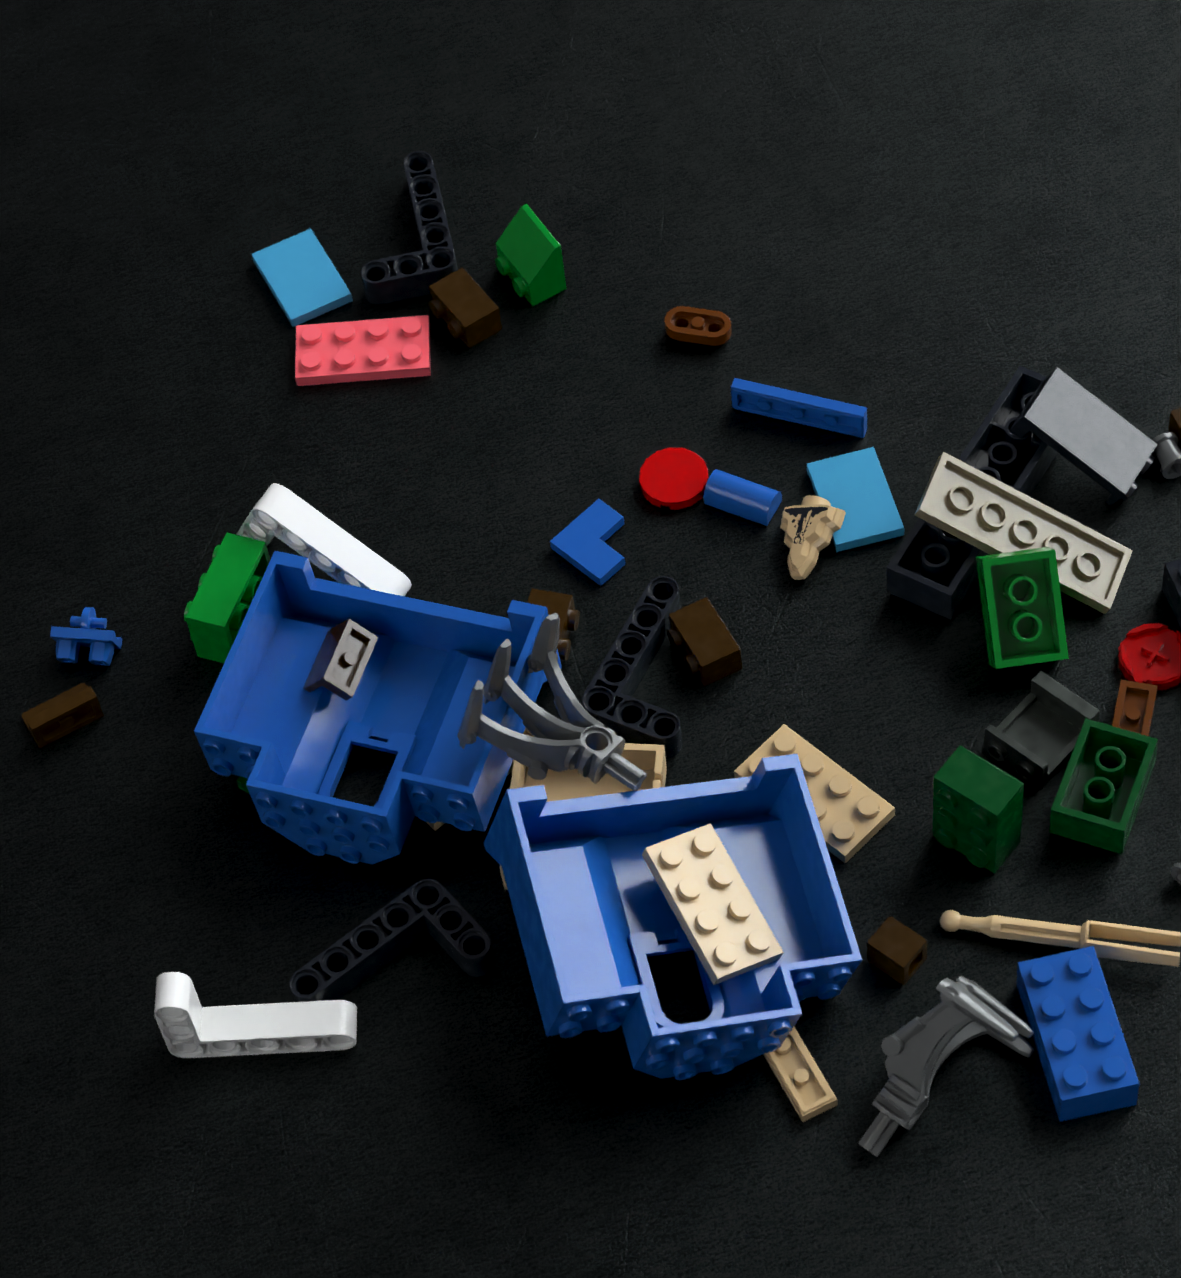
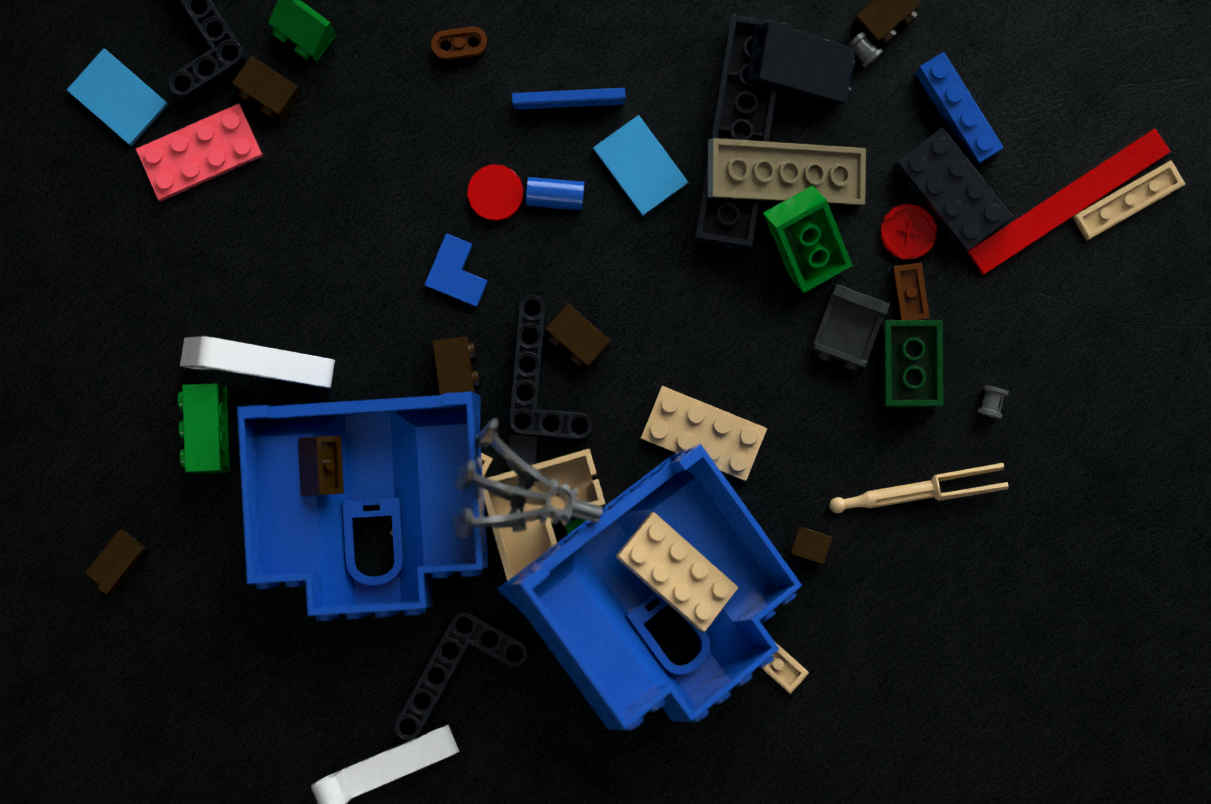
camera: 30 degrees left, 30 degrees up
blue hips [50,607,122,666] -> none
tan rock [780,495,846,580] -> none
dark grey piece [858,976,1033,1157] -> none
dark green brick [933,745,1024,874] -> none
blue brick [1016,946,1139,1122] -> none

